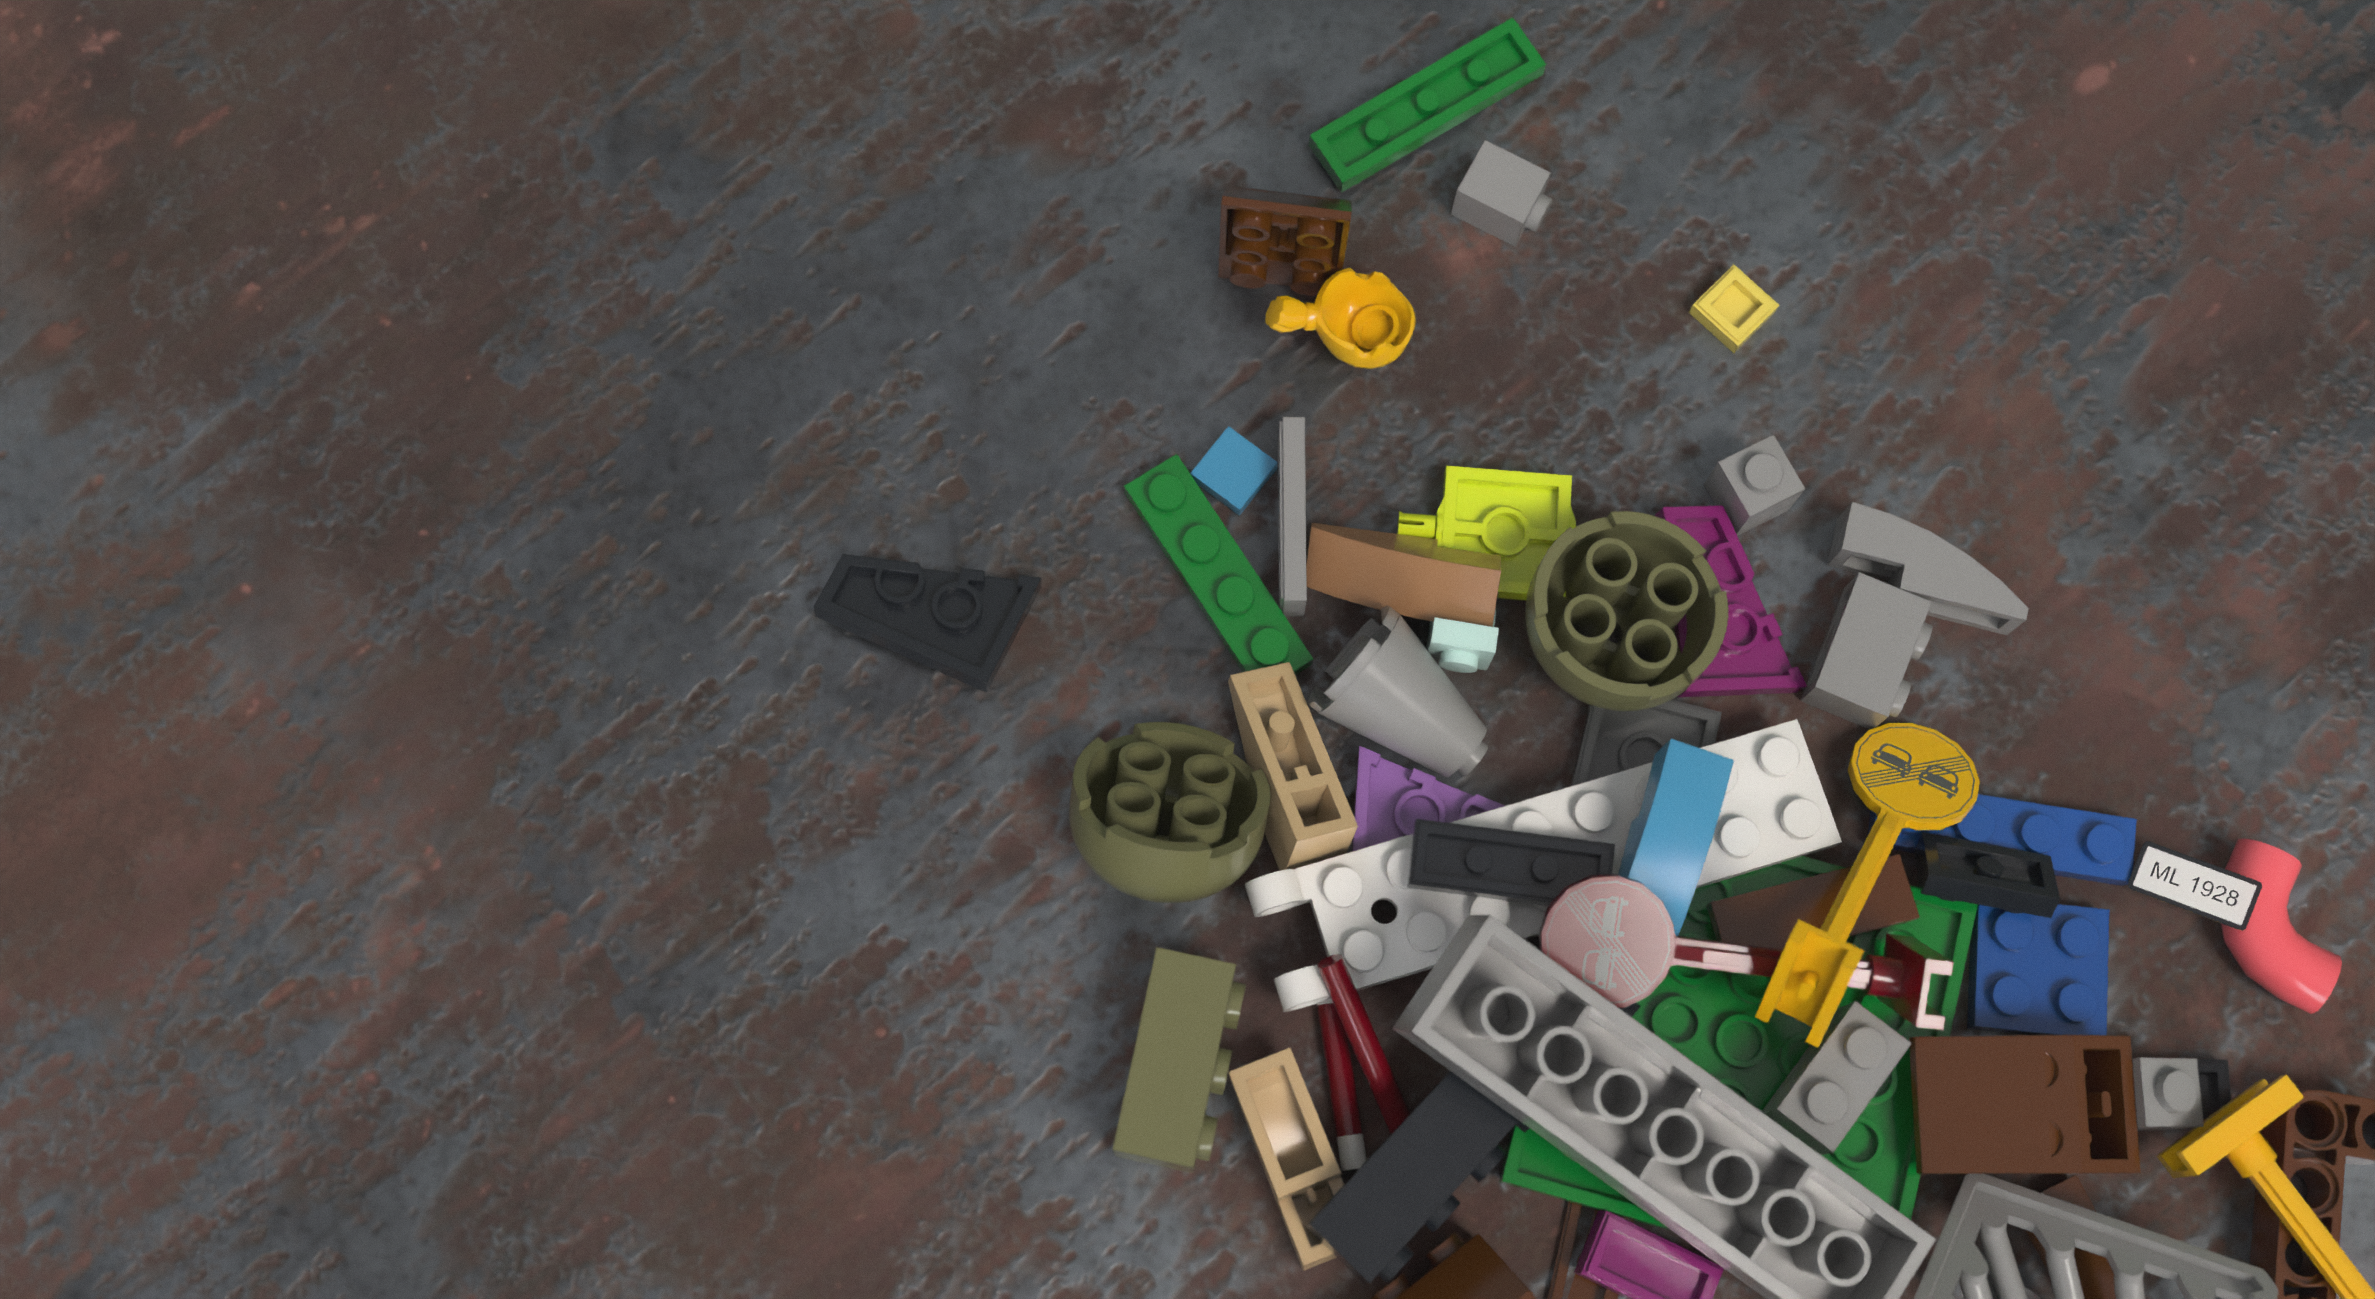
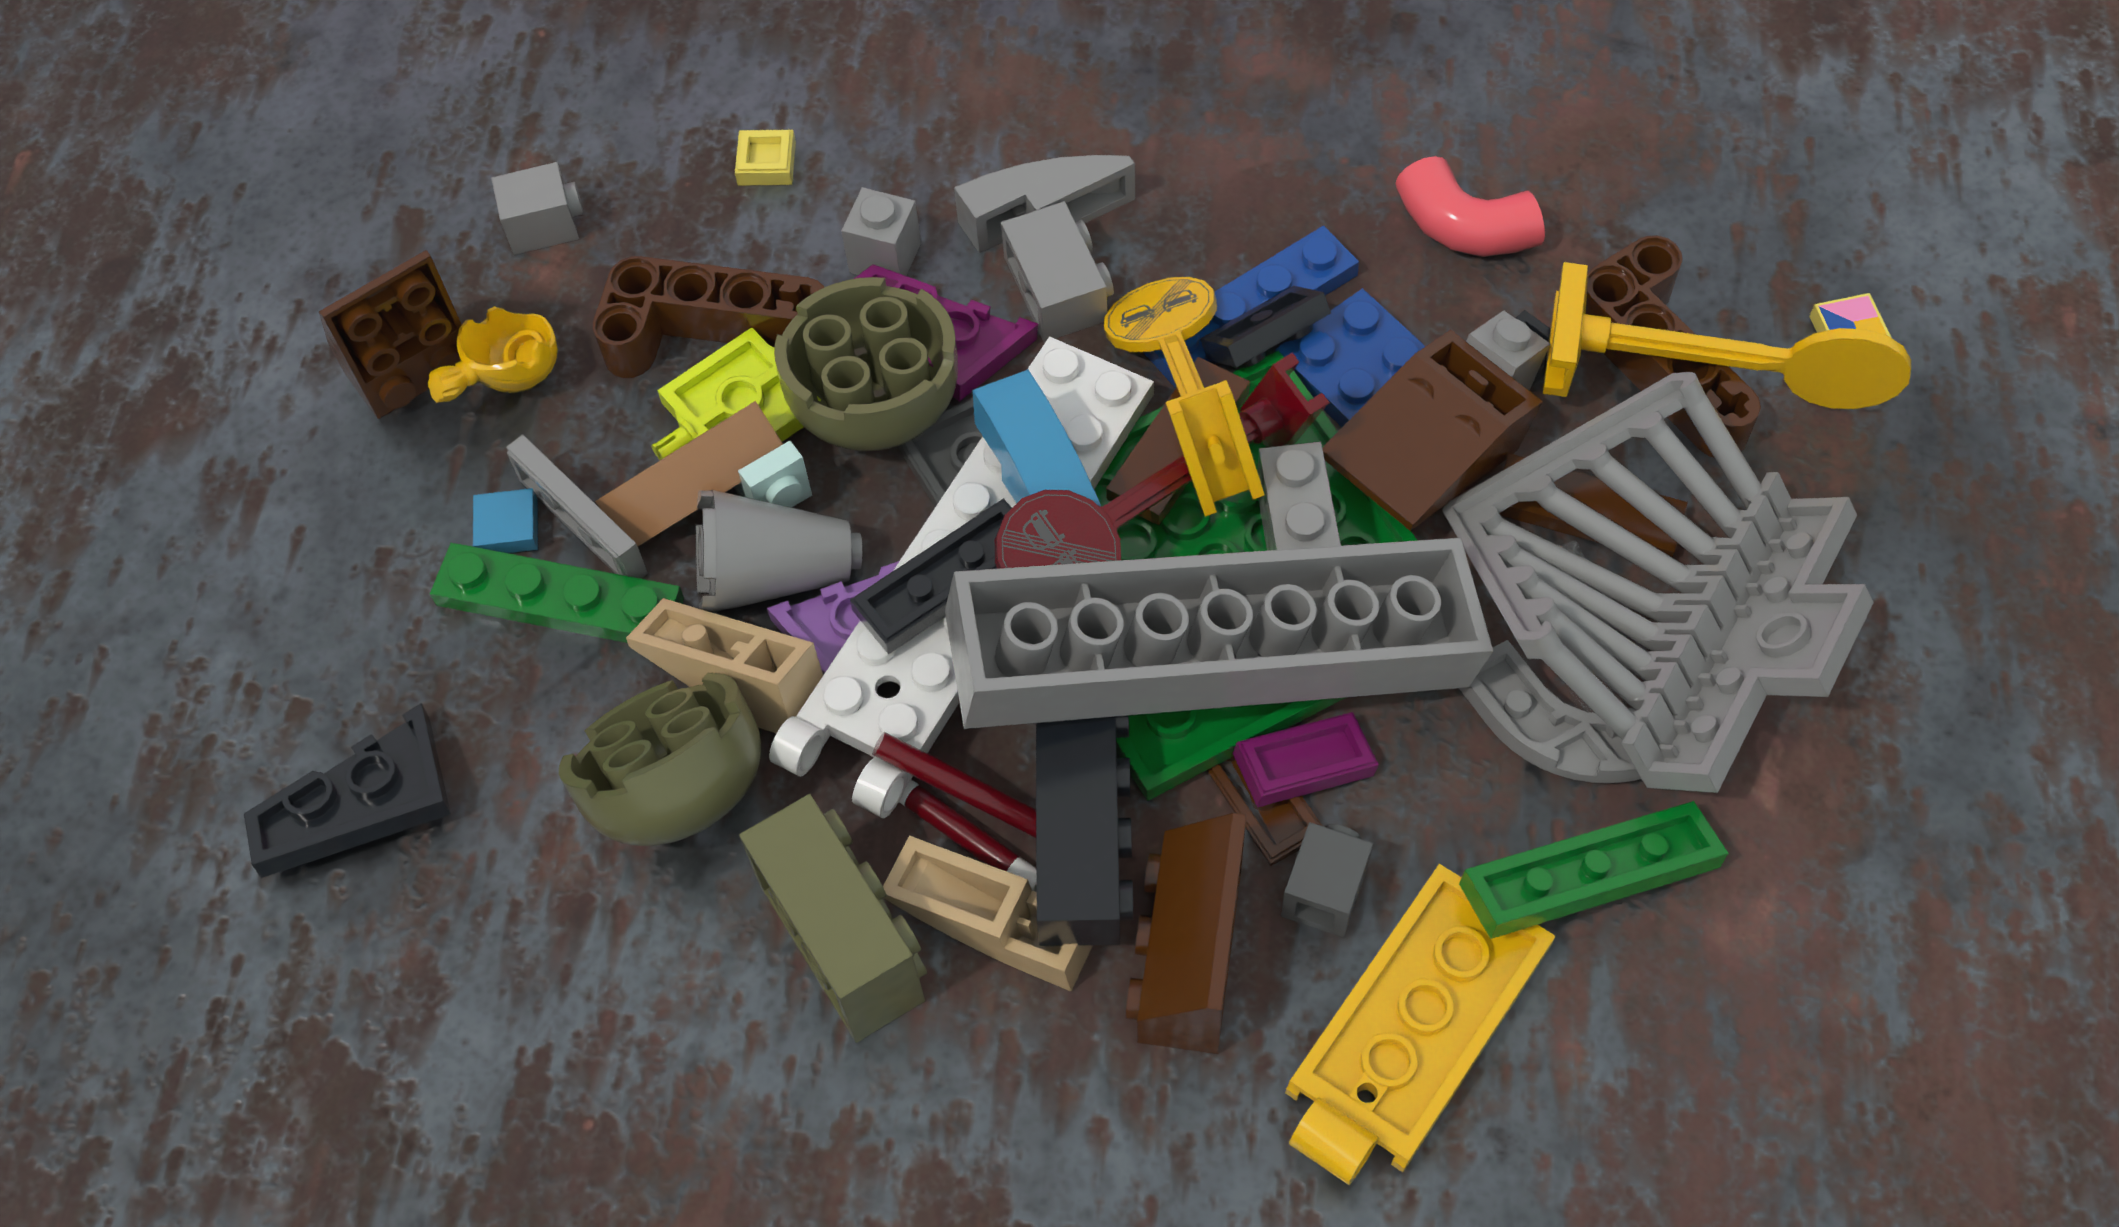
camera: 40 degrees left, 15 degrees down
green plate [1309,17,1546,193] -> none
white sticker [2127,841,2262,931] -> none
none -> reddish brown beam [592,256,824,378]

